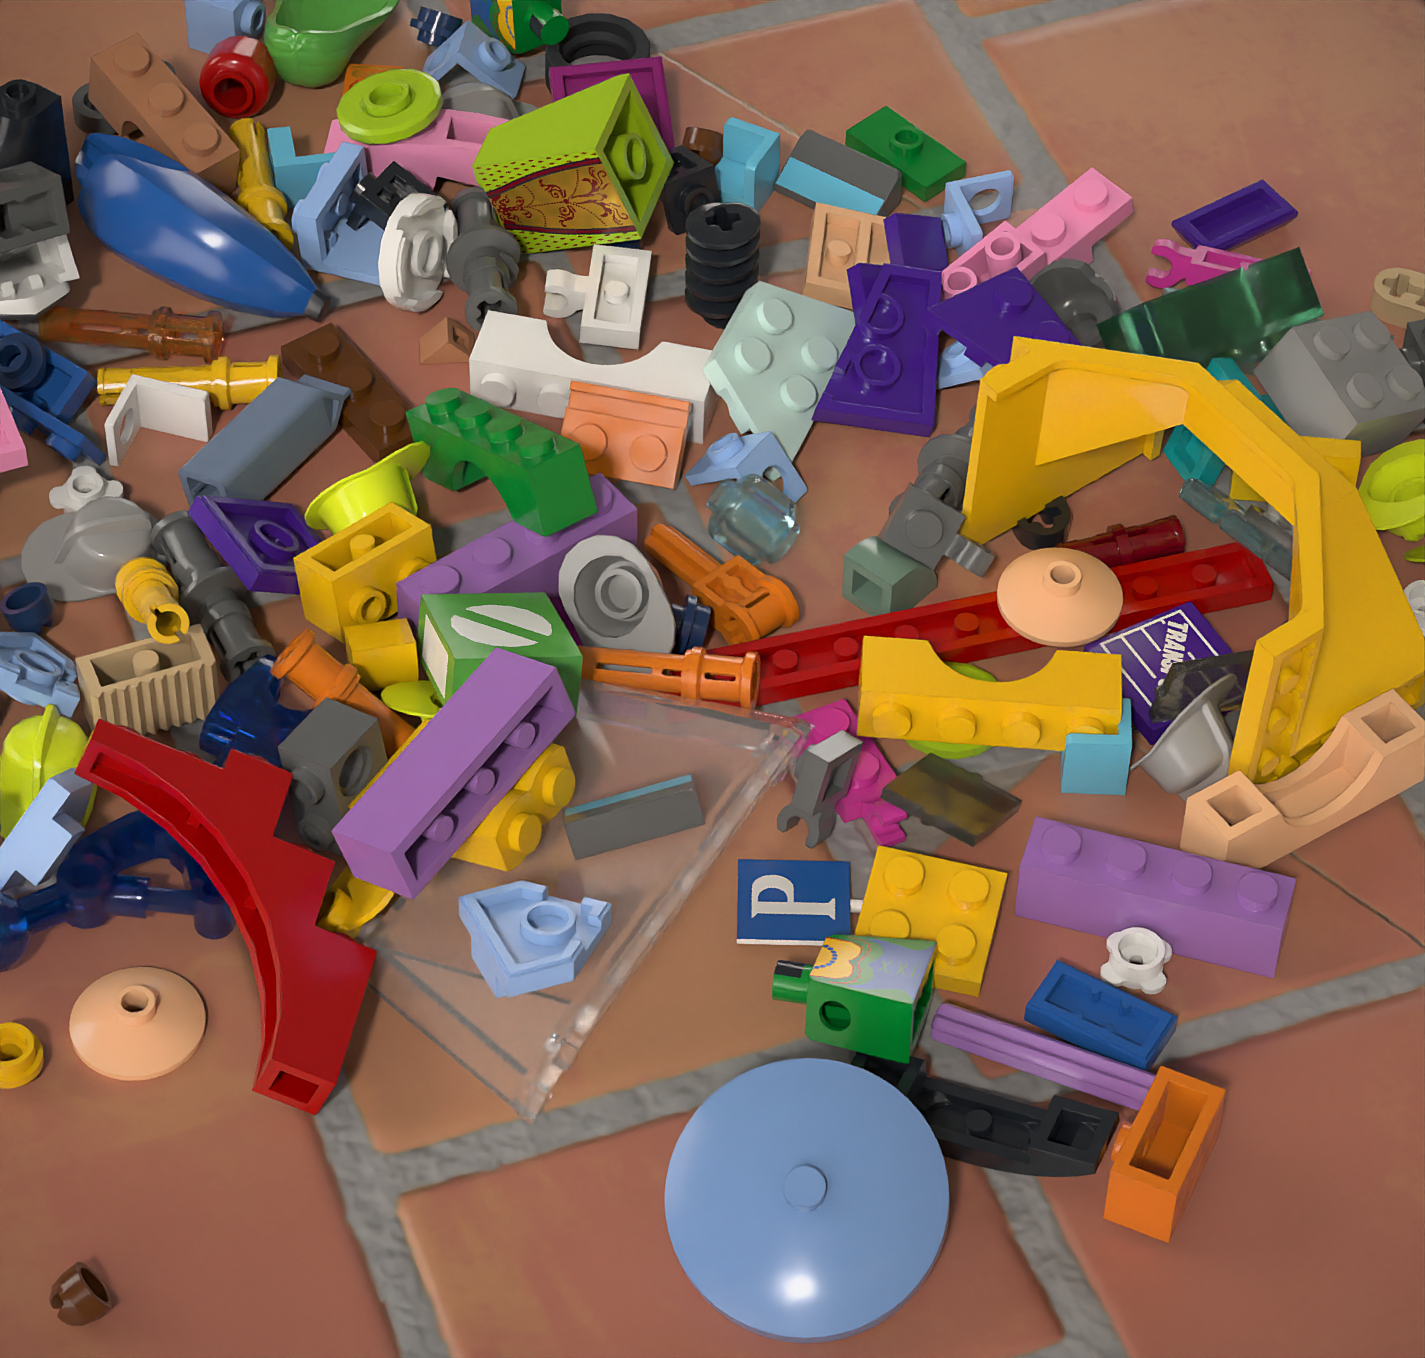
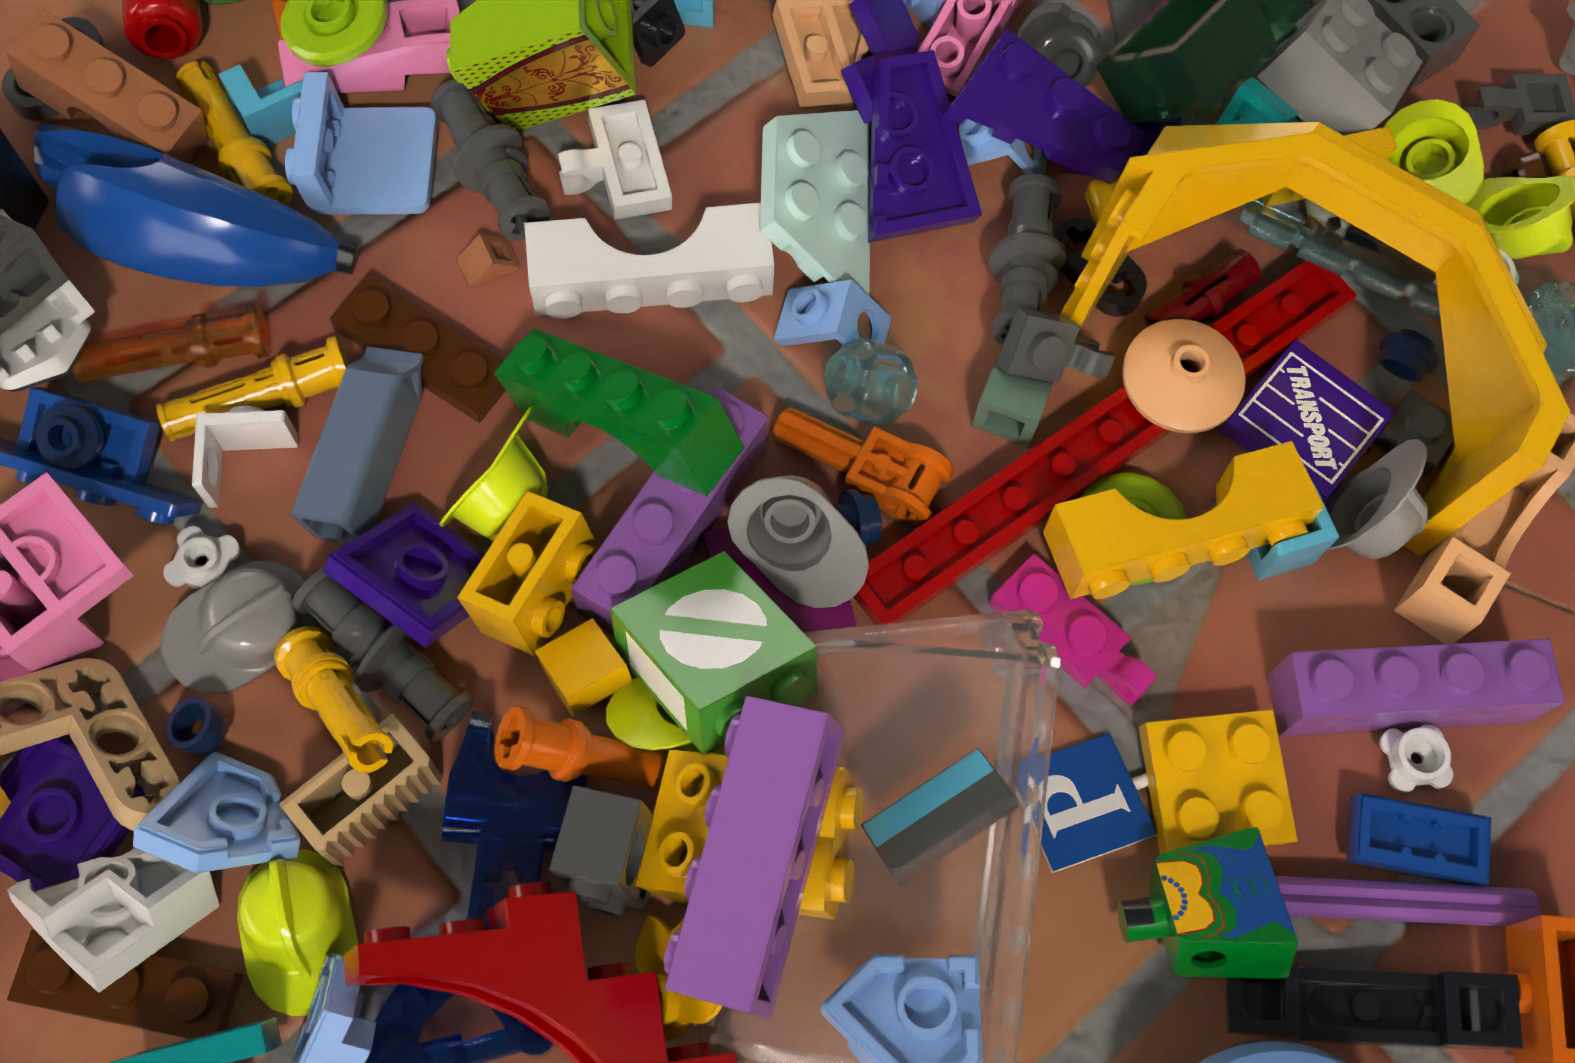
camera: 25 degrees left, 20 degrees up
black bracket [346,161,448,231] -> none
white tile [378,193,458,312] -> none
orange plate [561,380,693,490] -> none
orange pin [577,645,760,710] -> none
black piece [685,202,761,329] -> none
dark grey plate [777,730,863,849] -> none
clear smoke piece [880,752,1023,847] -> none
clear smoke piece [1148,650,1254,724] -> none

